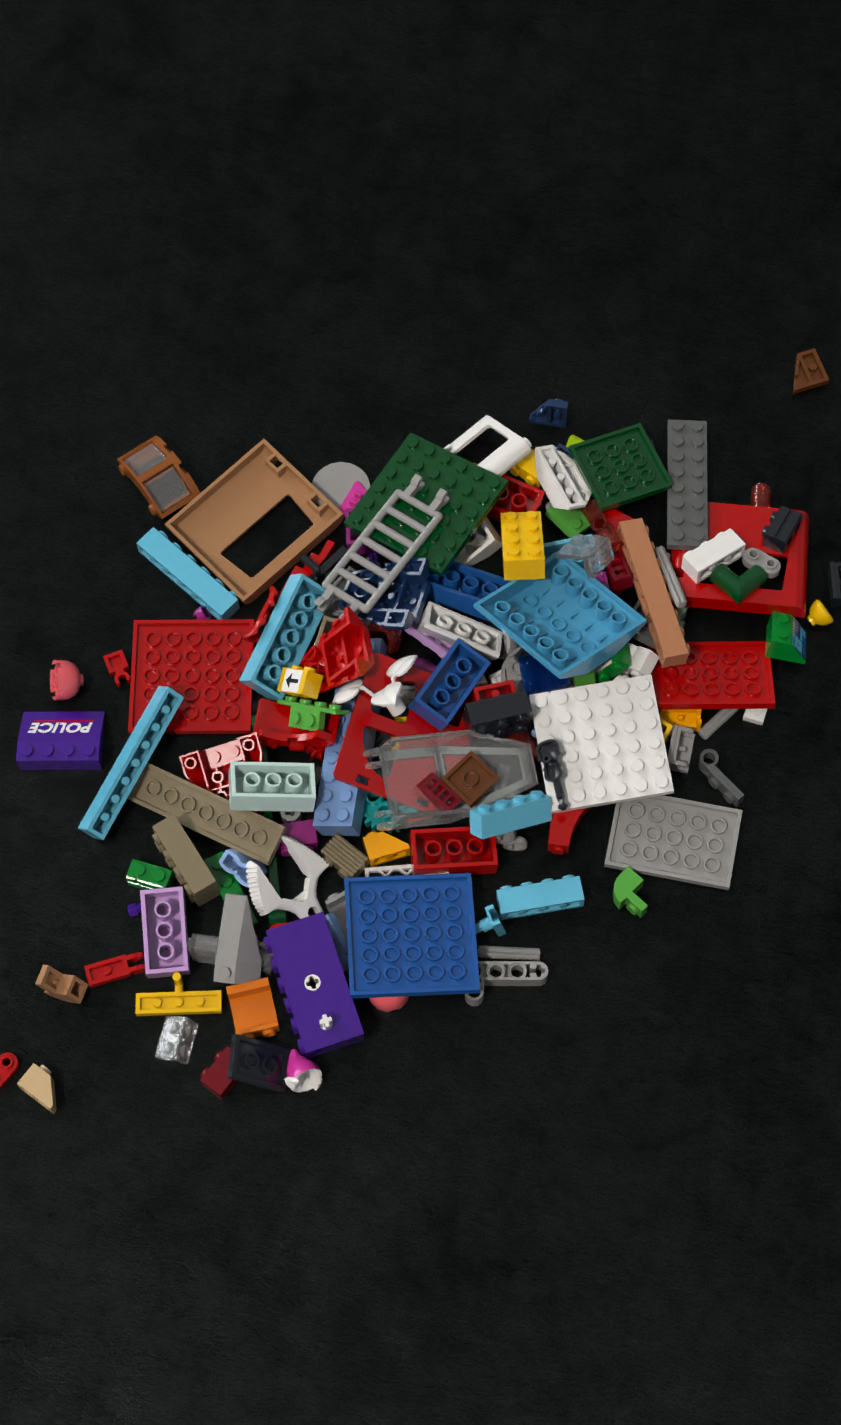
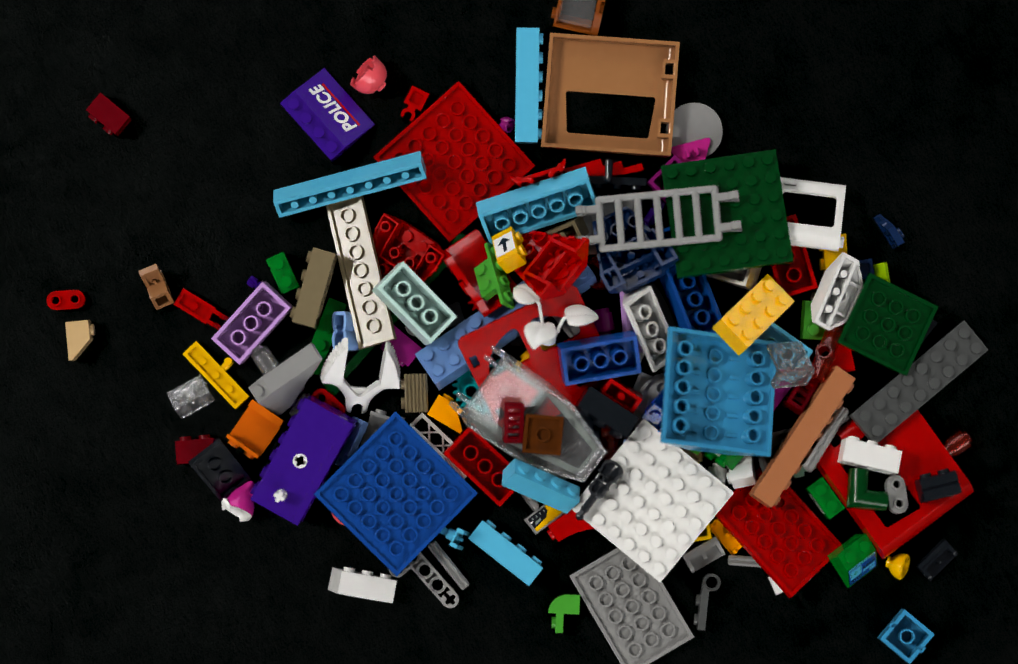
camera: 45 degrees right, 20 degrees up
none -> white wedge [328,567,397,604]
none -> slope [524,504,564,535]
none -> green brick [805,477,845,519]

